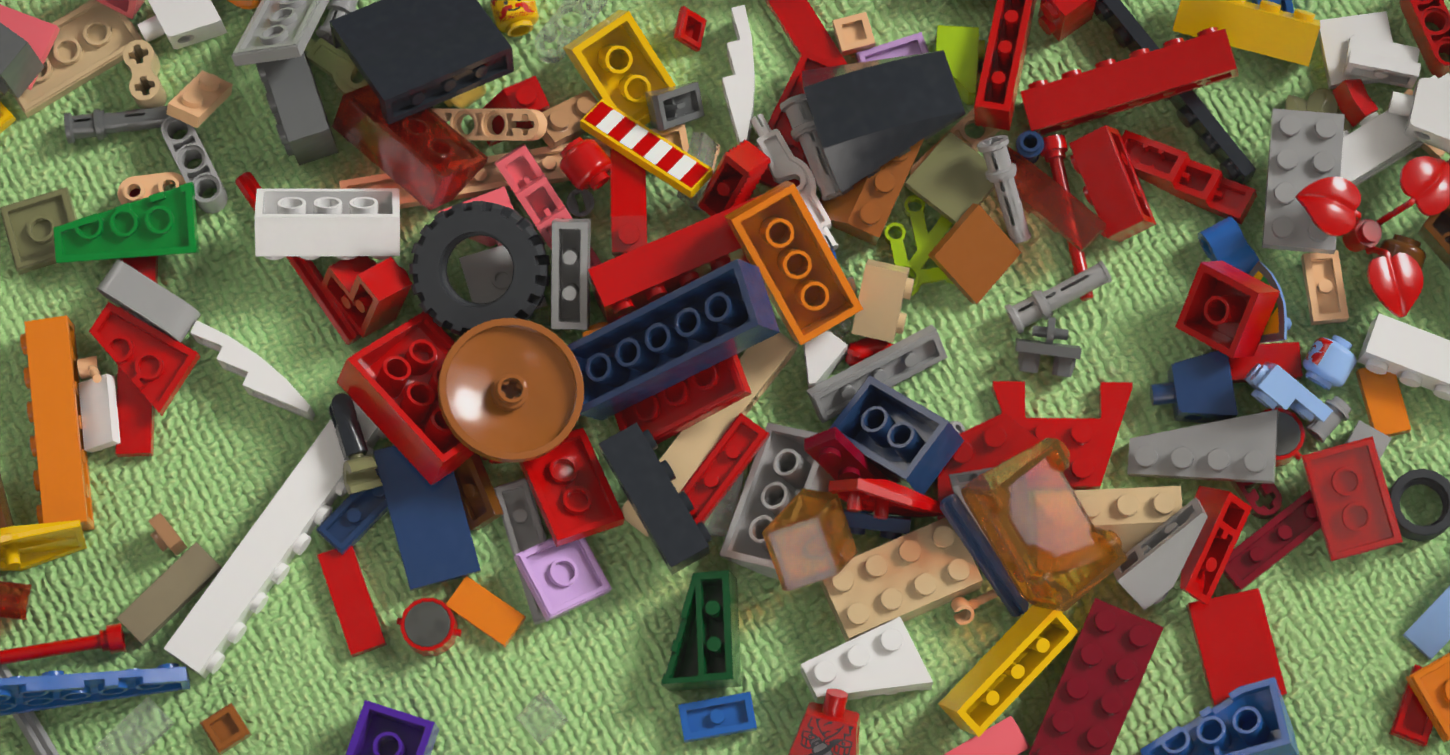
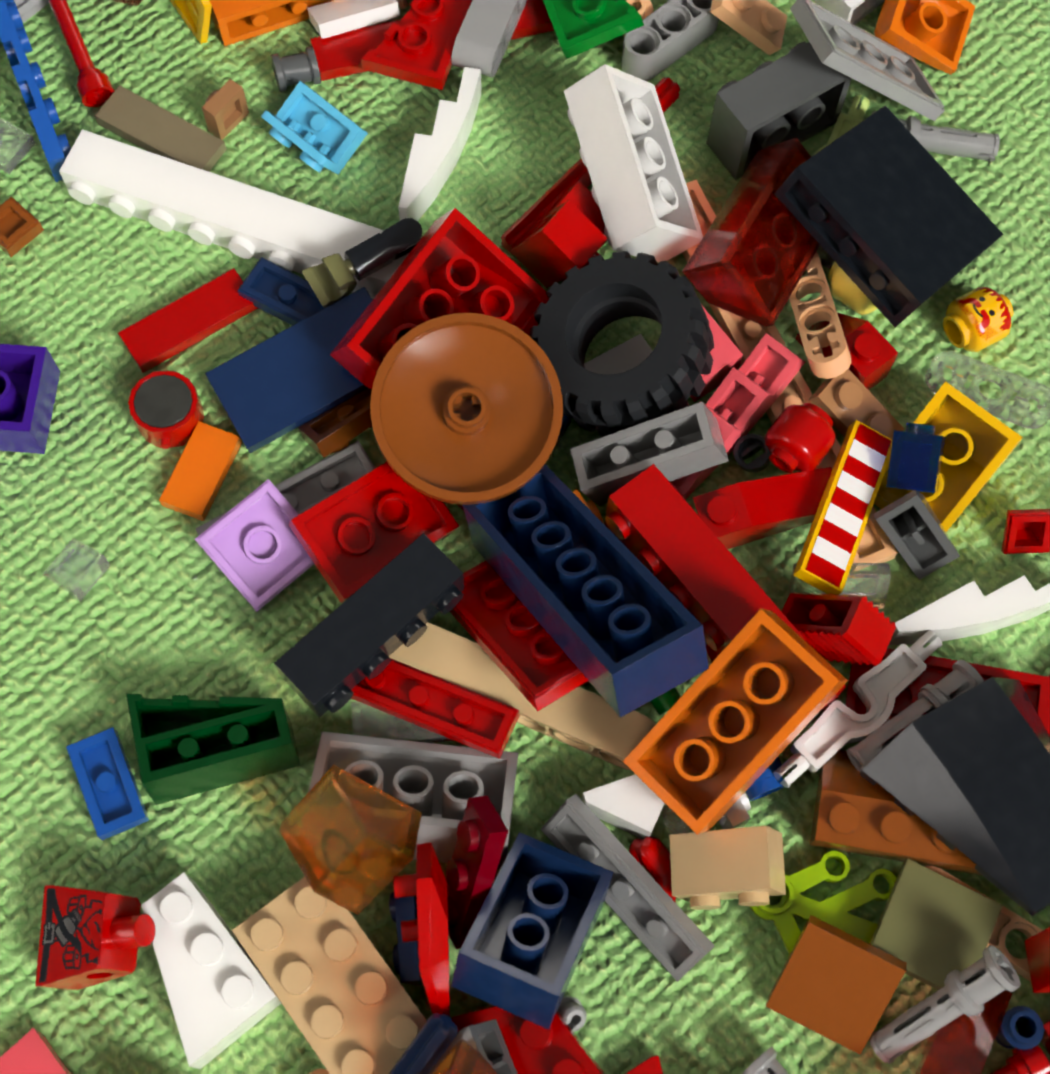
camera: 70 degrees right, 5 degrees down
none -> medium azure bracket [261,81,368,175]
none -> dark grey bush [271,46,321,92]
none -> clear blue brick [886,423,945,493]

